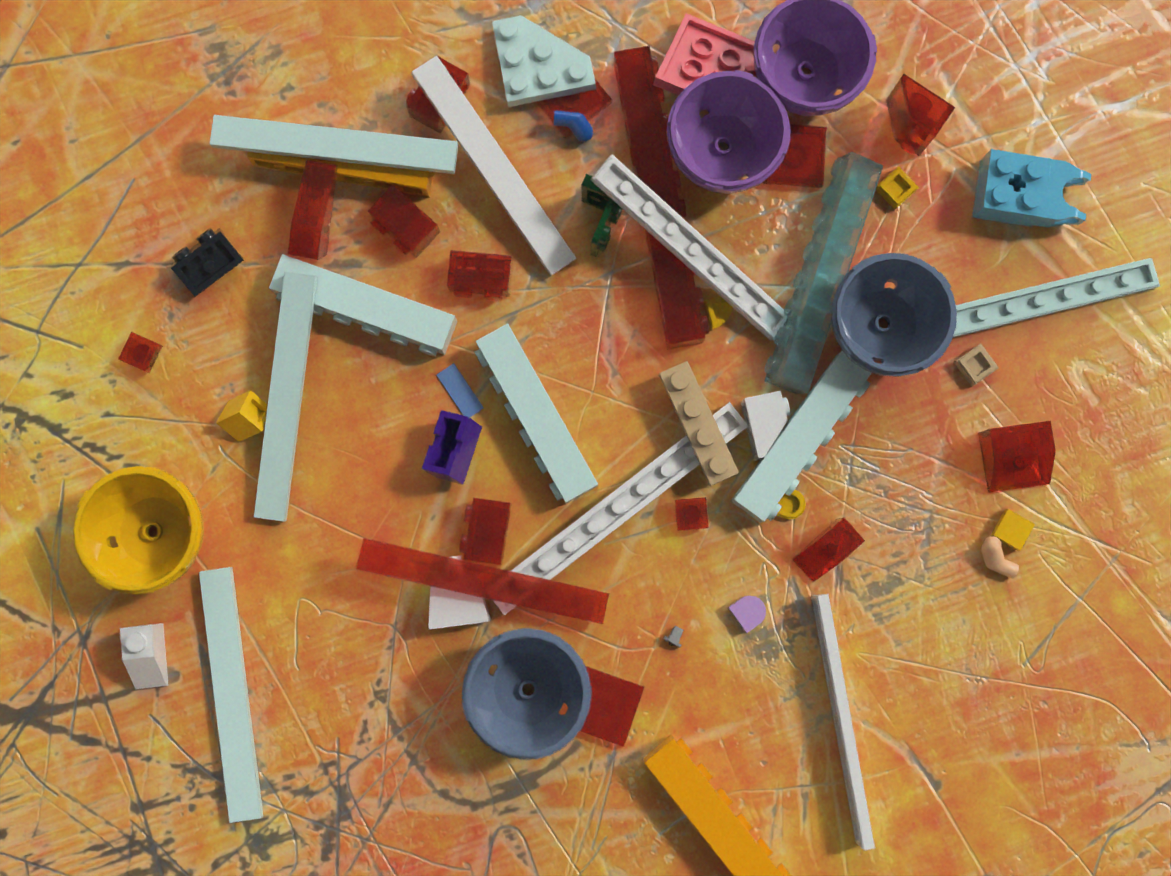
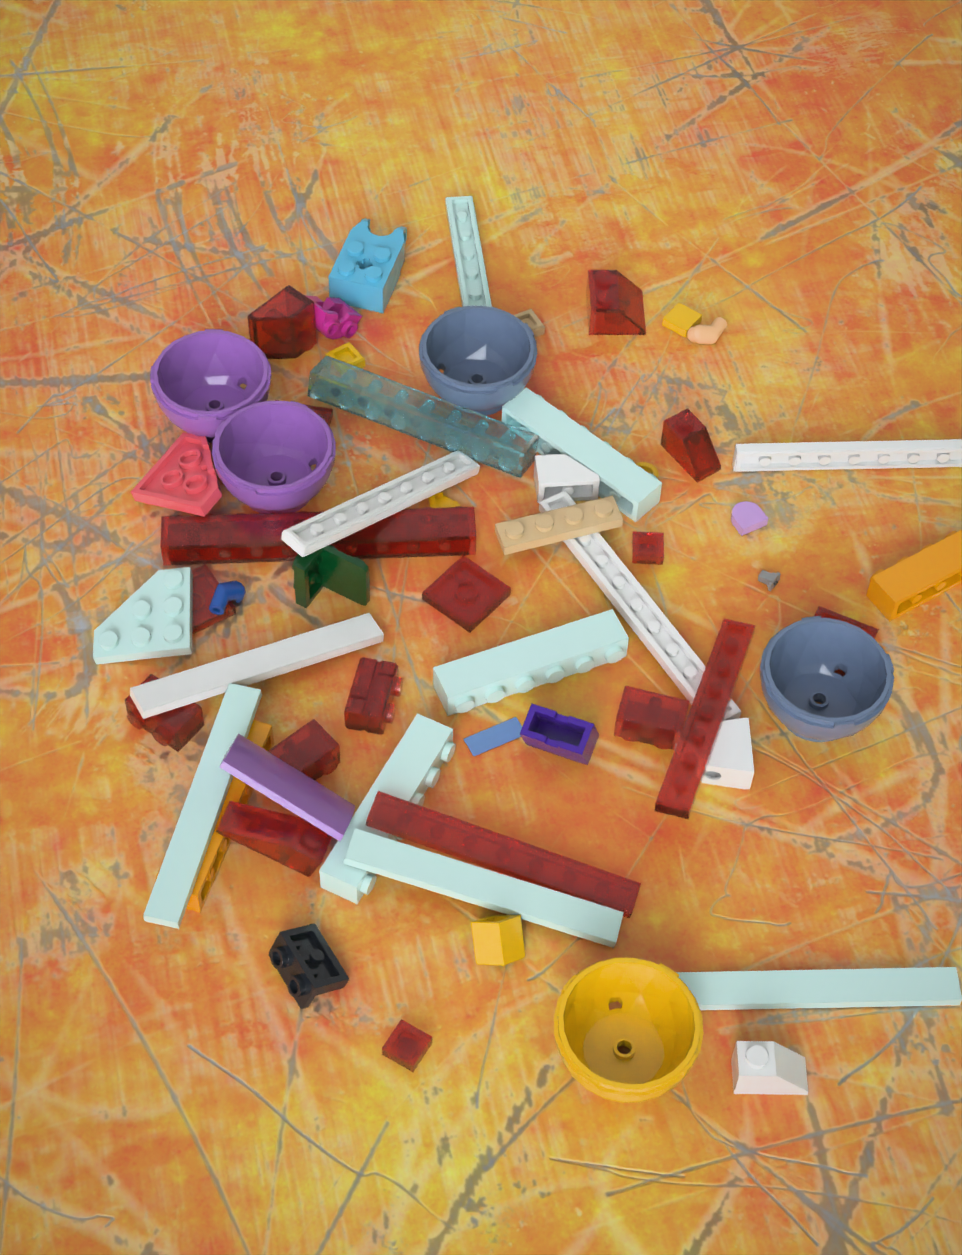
camera: 80 degrees left, 30 degrees down
none -> medium lavender slope [219,733,355,841]
none -> dark pink cylinder [300,295,362,340]
none -> clear red tile [365,791,641,918]
none -> clear red tile [422,555,511,633]

